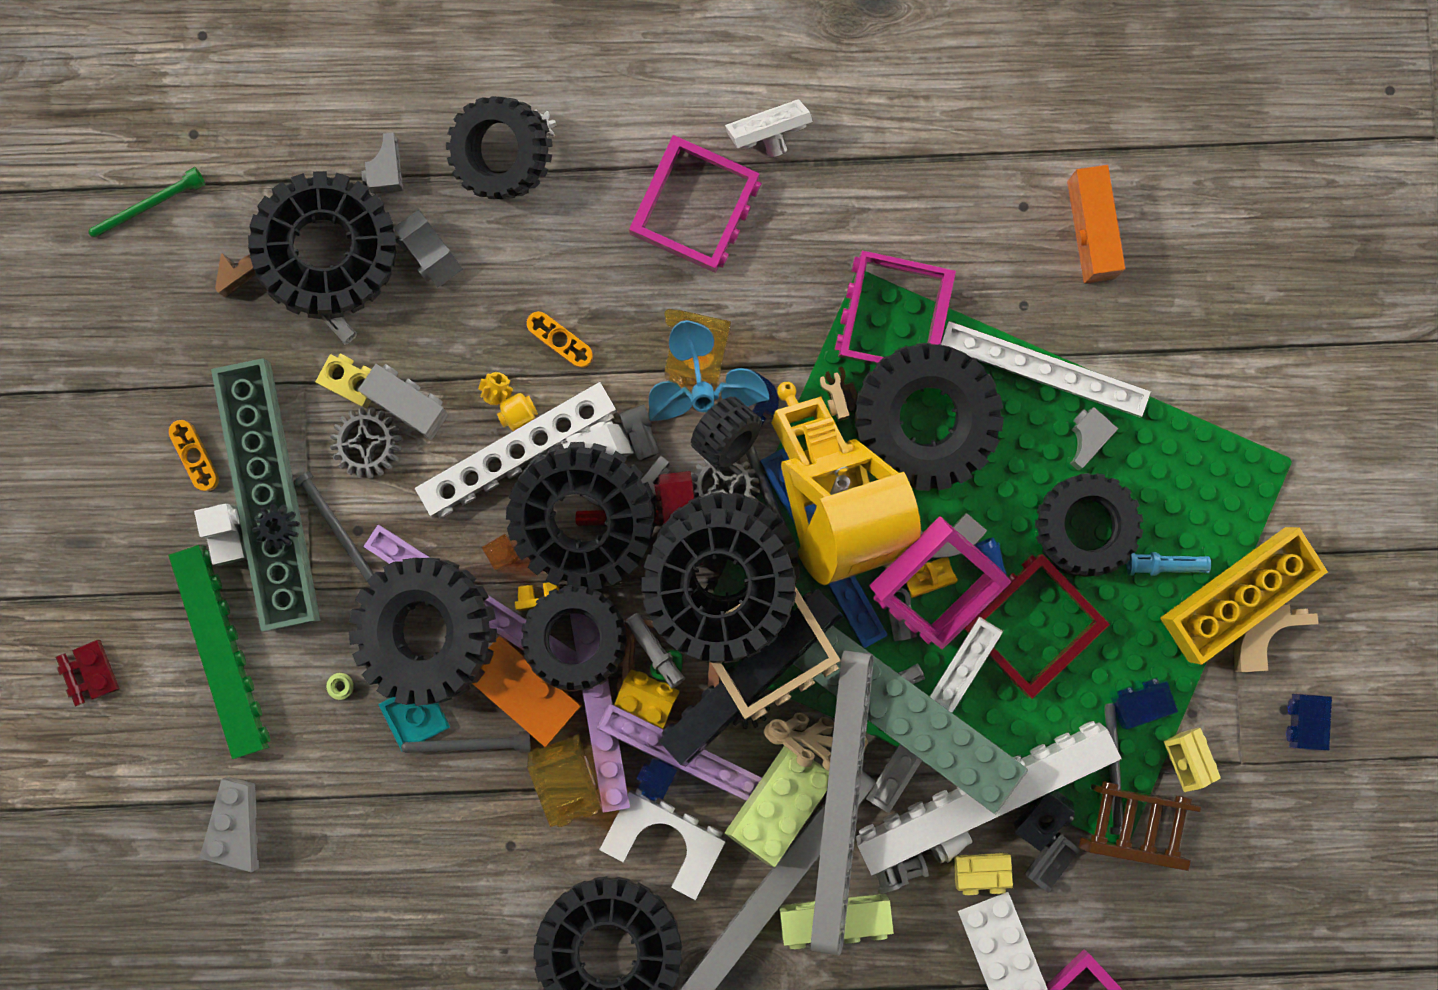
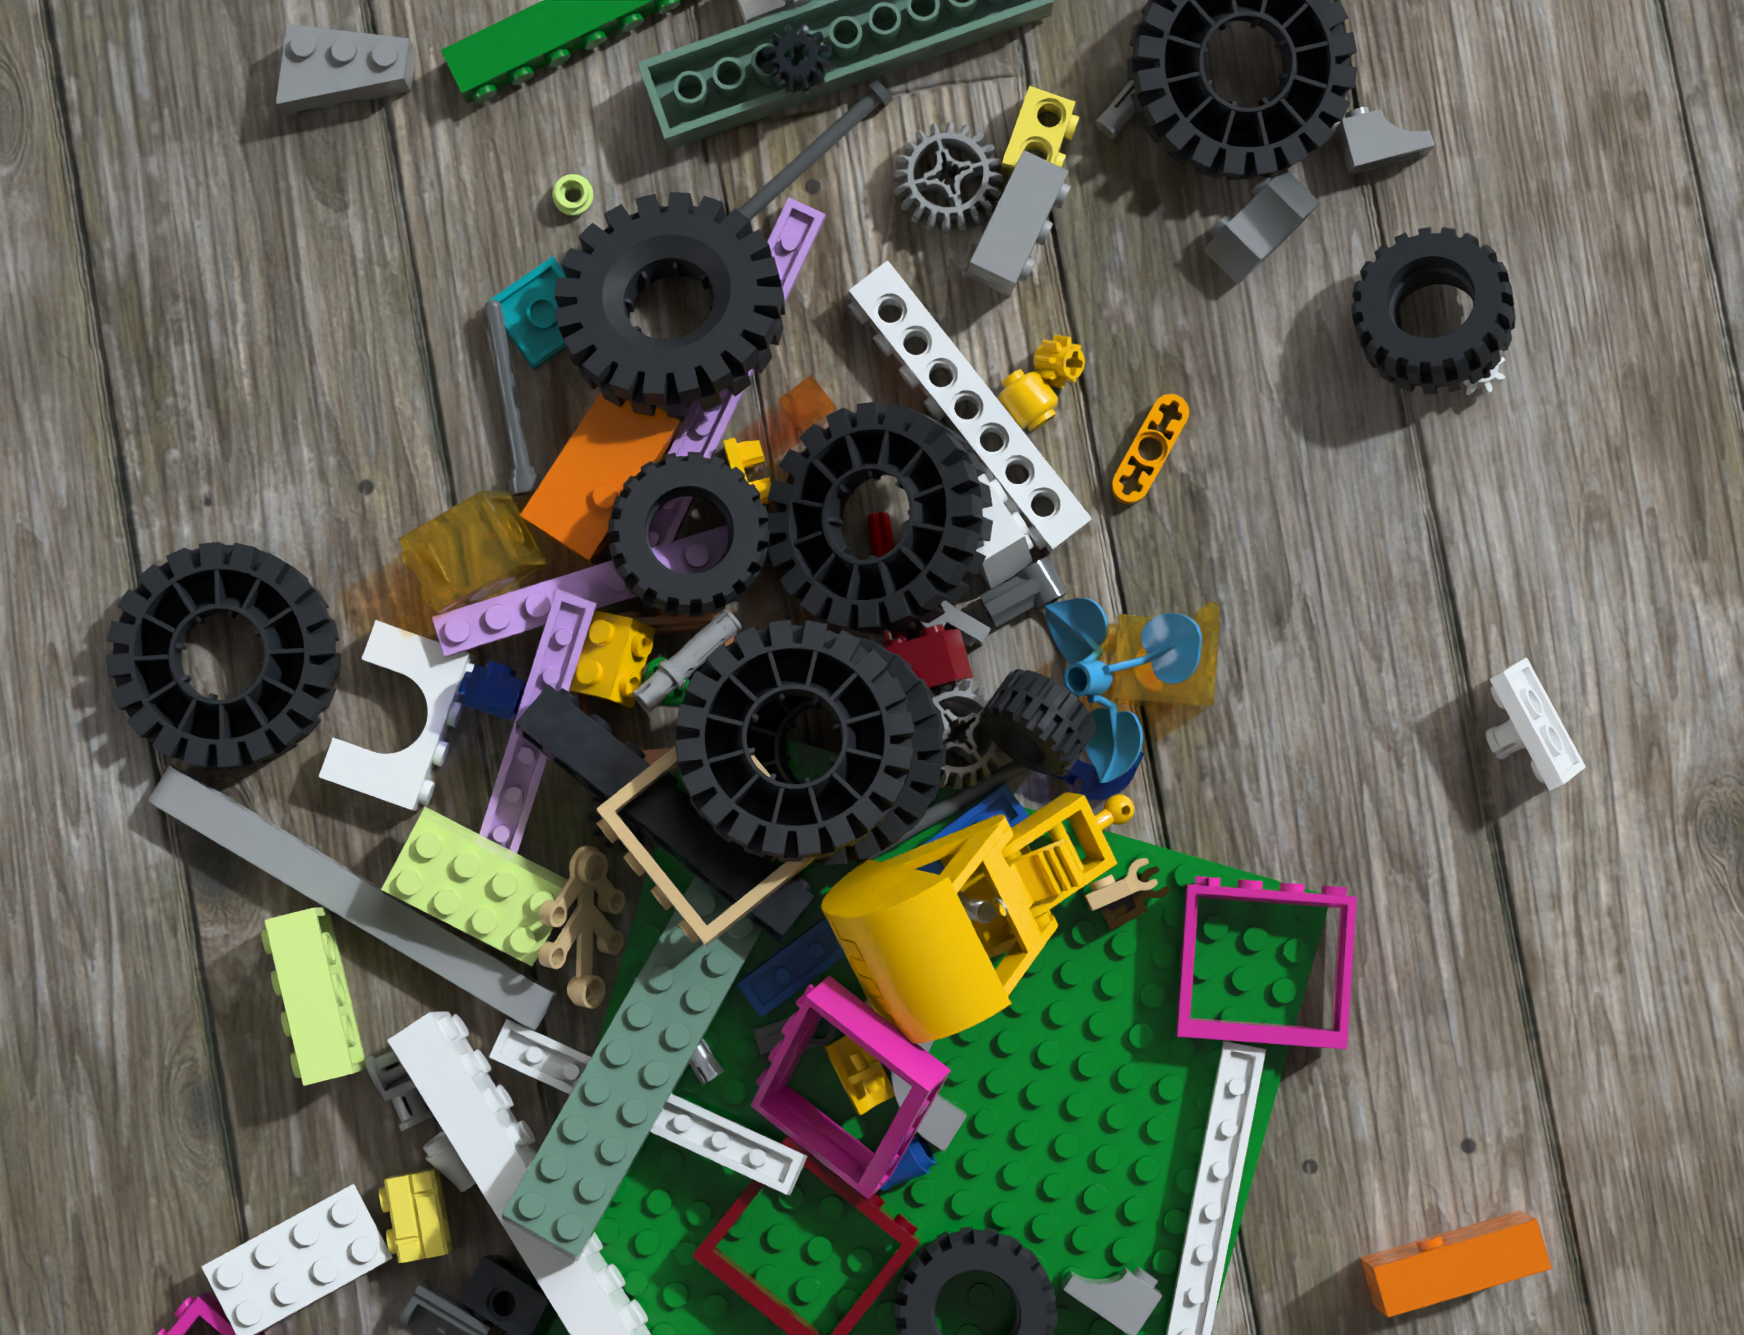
camera: 85 degrees right, 0 degrees up
dark pink window [629,135,762,273] -> none
light grey beam [811,651,874,956] -> none
black tyre [854,343,1004,491] -> none

